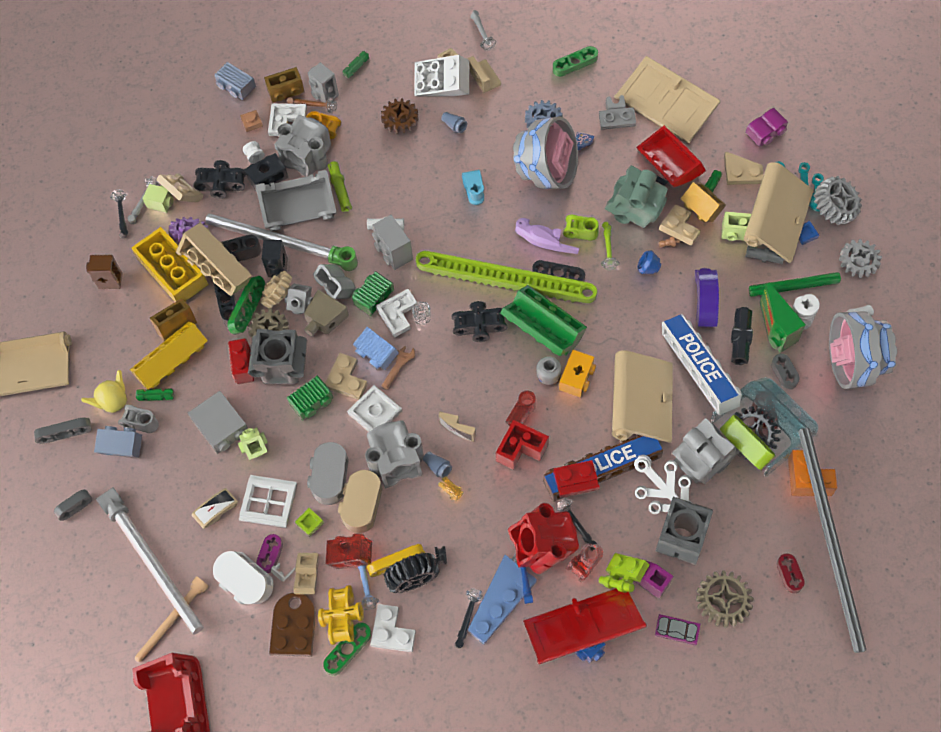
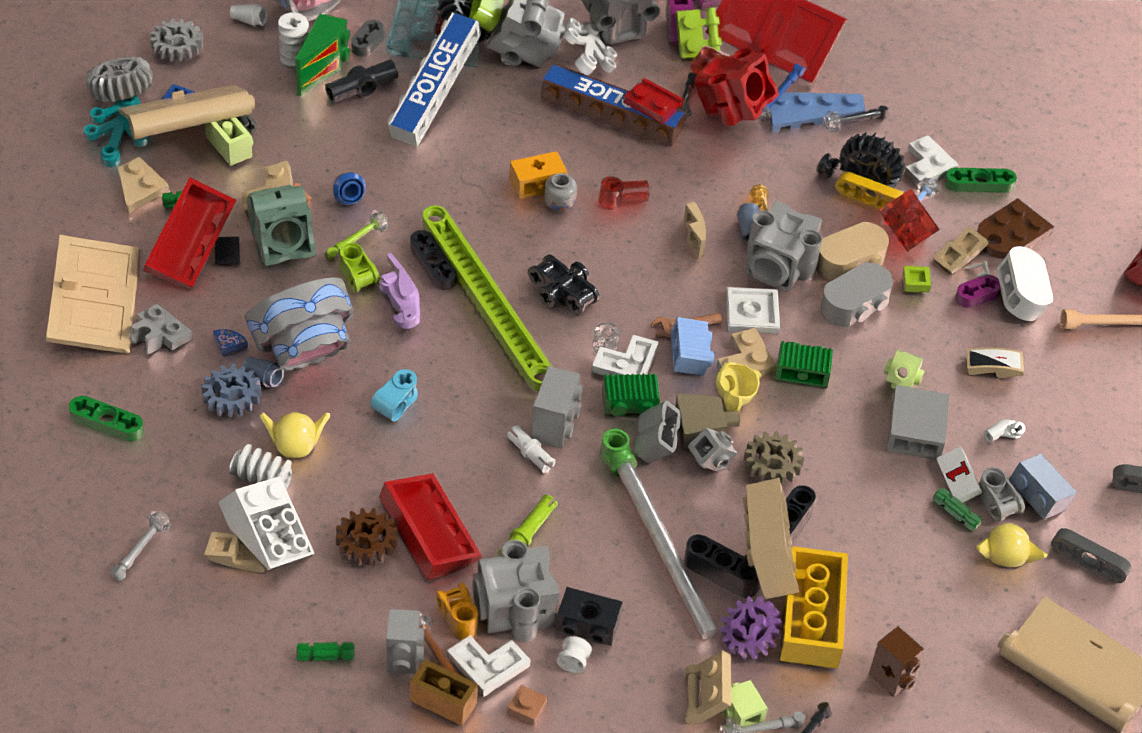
camera: 140 degrees left, 15 degrees down
flat silver piece [96,487,204,635] -> none
yellow brick [129,322,207,390] -> none
pearl gold brick [150,298,197,341] -> none
black axle [193,160,246,199] -> none
green beam [227,275,266,335] -> none
red brick [228,338,254,384] -> none
white piece [239,475,297,528] -> none
dark grey piece [248,329,307,385] -> none
light grey windscreen [255,170,336,231] -> none
tan gear [260,271,292,309] -> none
black brick [261,240,288,278] -> none
yellow axle [318,585,364,645] -> none
sand blue cone [441,112,467,133] -> none
tan panel [467,56,501,93] -> none
red brick [495,420,549,470] -> none
green brick [500,285,587,356] -> none
tan door [612,350,673,443] -> none
brick [681,182,726,223] -> none
dark purple arch [694,268,719,327] -> none
magenta brick [745,108,788,147] -> none
green axle [749,272,841,296] -> none
none -> white piece [229,444,292,490]
none -> light yellow piece [260,412,330,459]
none -> red slope [379,473,482,581]
none -> light yellow piece [715,362,762,412]
none -> white tile [936,446,983,503]
none -> white arm [983,419,1025,443]

